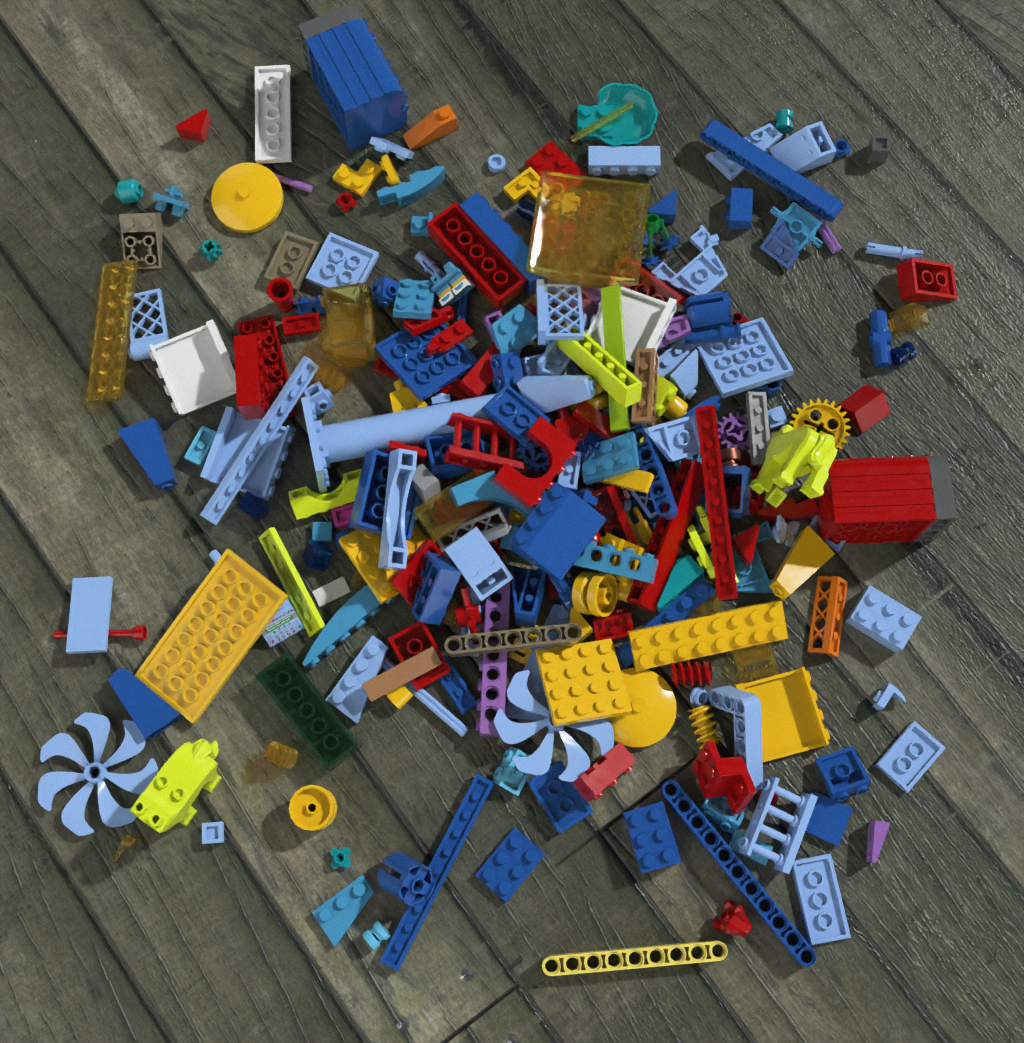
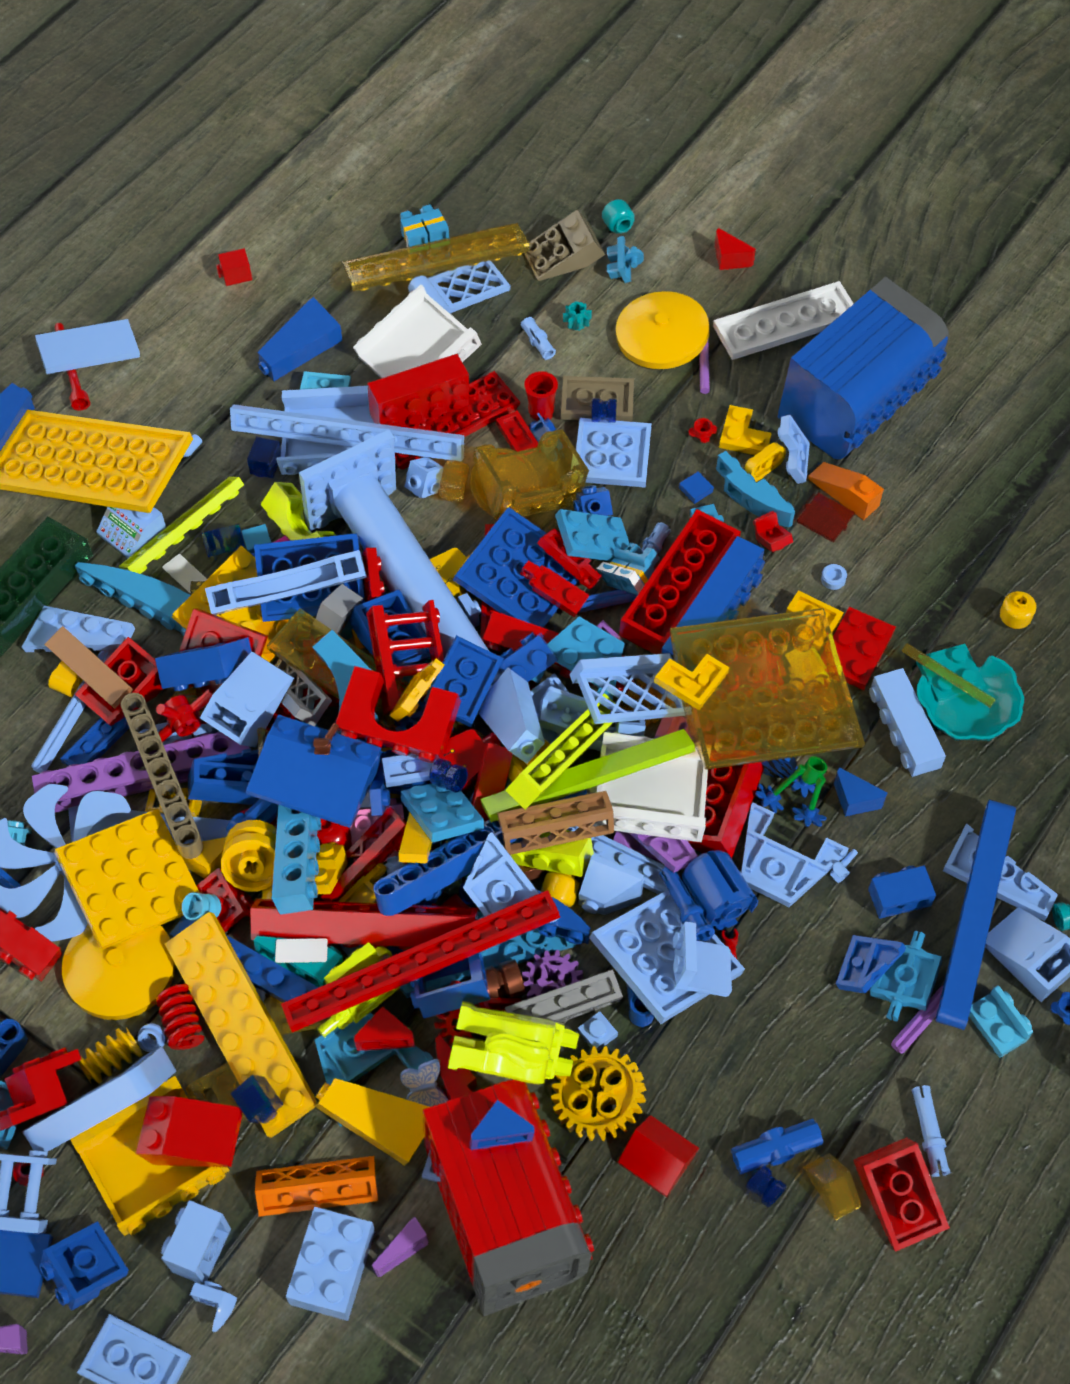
camera: 70 degrees right, 15 degrees down
none -> red slope [136,1096,244,1167]
none -> light blue brick [161,1200,231,1285]
none -> medium azure wheel [182,892,221,921]
none -> red brick [216,248,253,286]
none -> clear blue brick [230,1075,284,1124]
none -> white sticker [275,938,328,963]
none -> copper hand [313,723,339,755]
none -> medium lavender slope [372,1217,429,1277]
none -> yellow wing [389,658,445,722]
none -> dark azure hips [400,205,450,255]
none -> blue slope [470,1100,535,1150]
none -> light blue pin [521,317,556,360]
none -> clear blue wheel [591,398,617,423]
none -> yellow plate [654,654,730,710]
none -> light blue bracket [673,921,732,997]
none -> blue tile [679,471,714,504]
none -> red bracket [753,511,793,552]
none -> clear red piece [797,492,855,543]
none -> medium azure bracket [969,985,1033,1058]
none -> yellow head [1000,591,1036,629]

